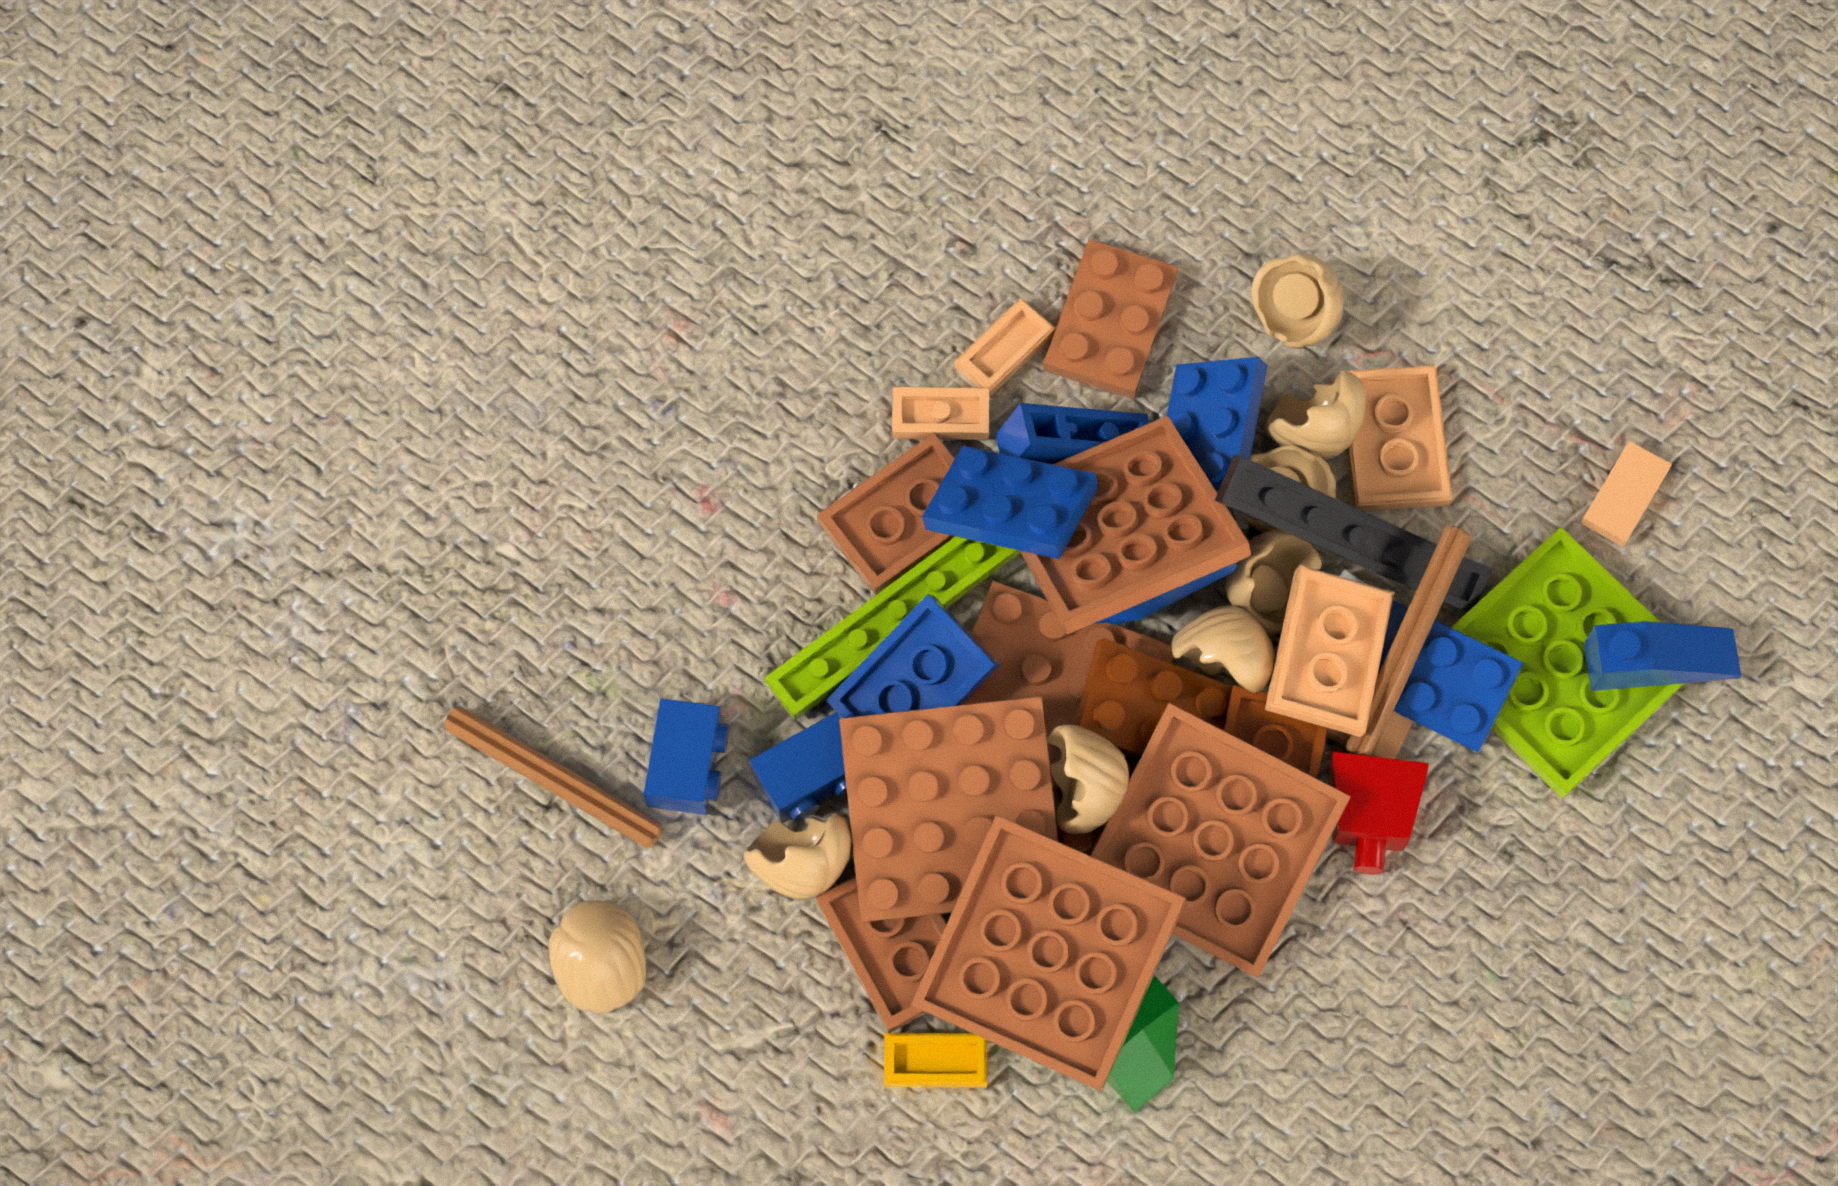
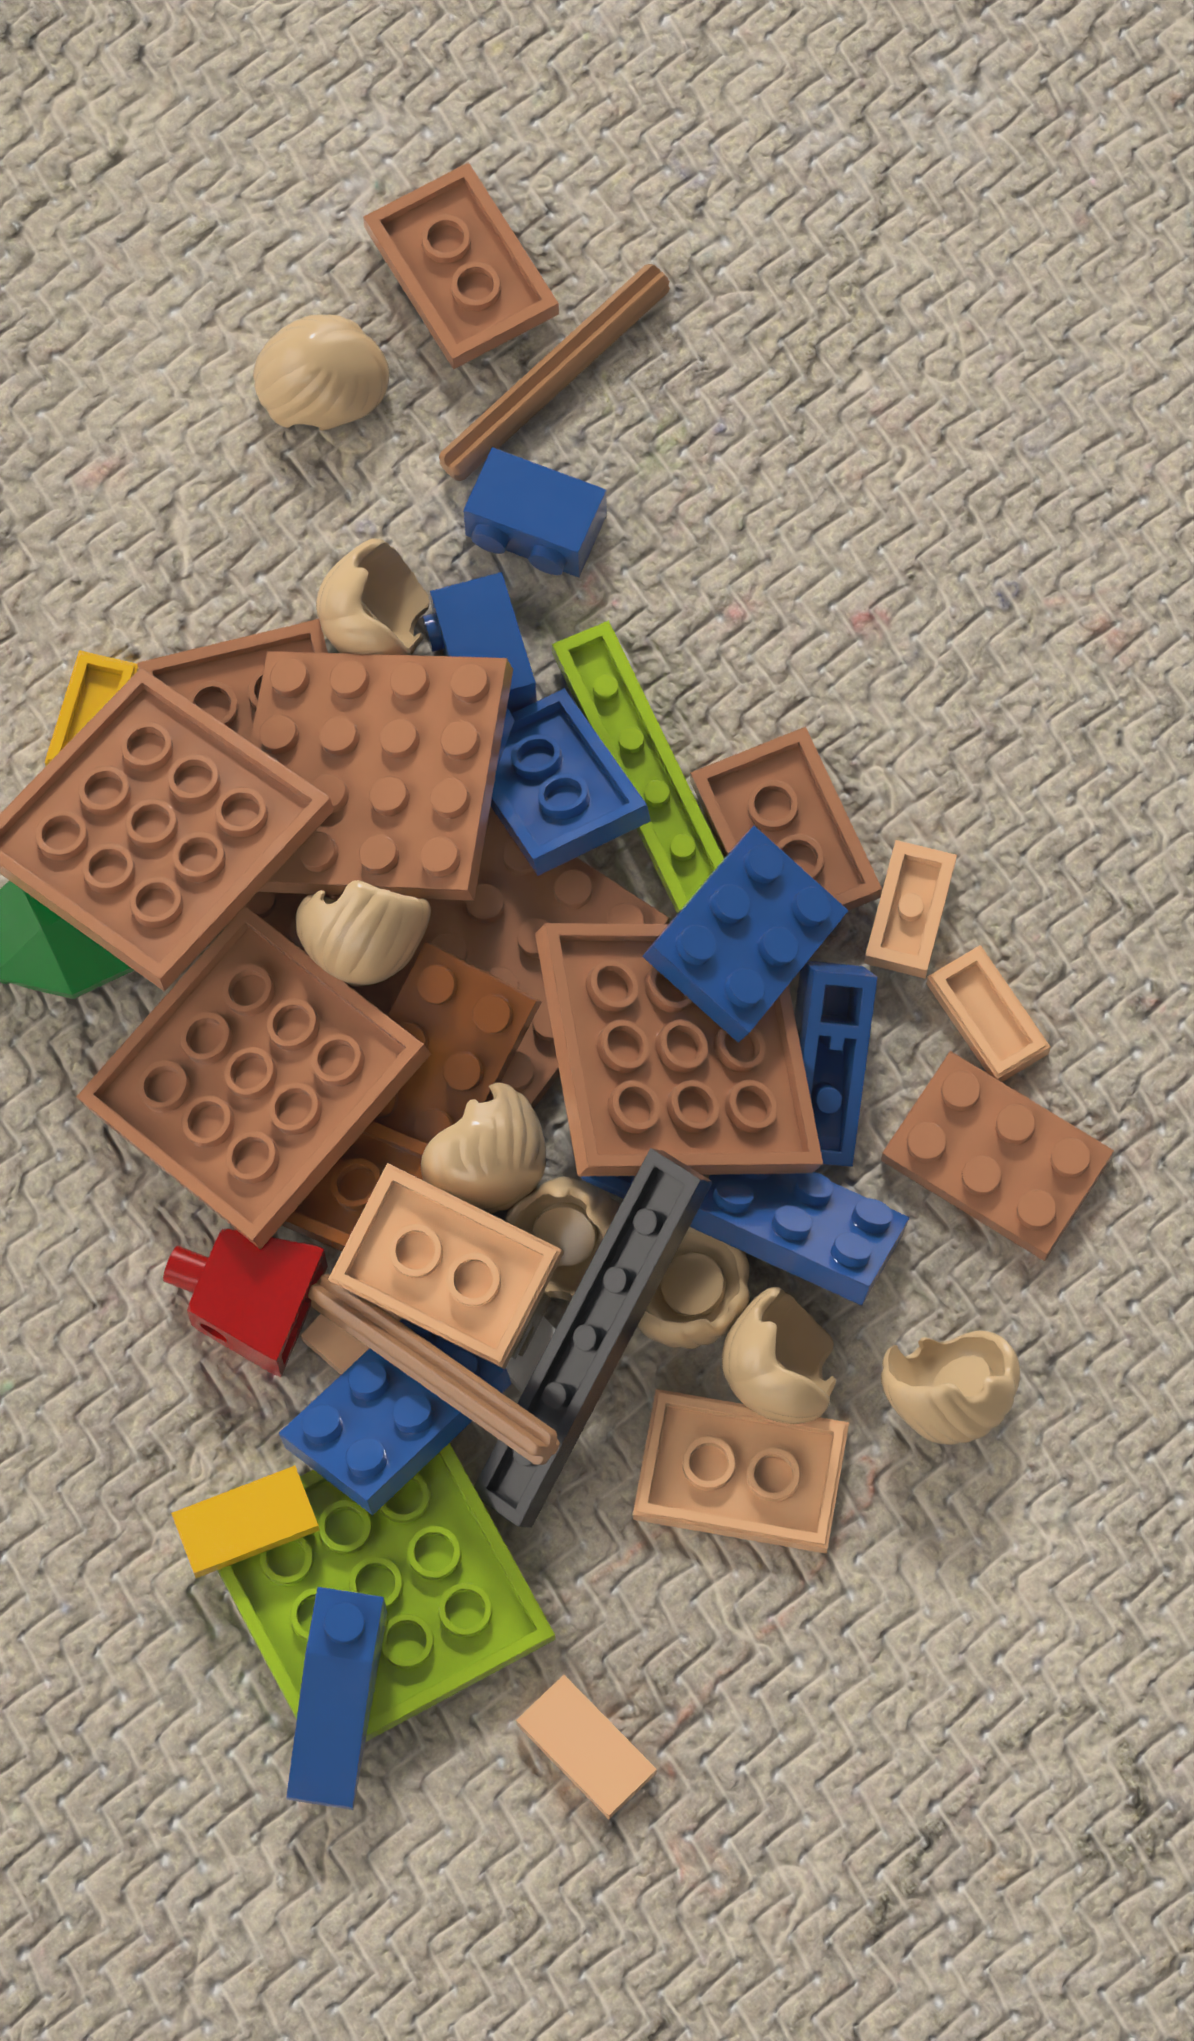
camera: 105 degrees right, 0 degrees up
none -> yellow tile [171,1465,320,1578]
none -> nougat plate [363,162,559,370]

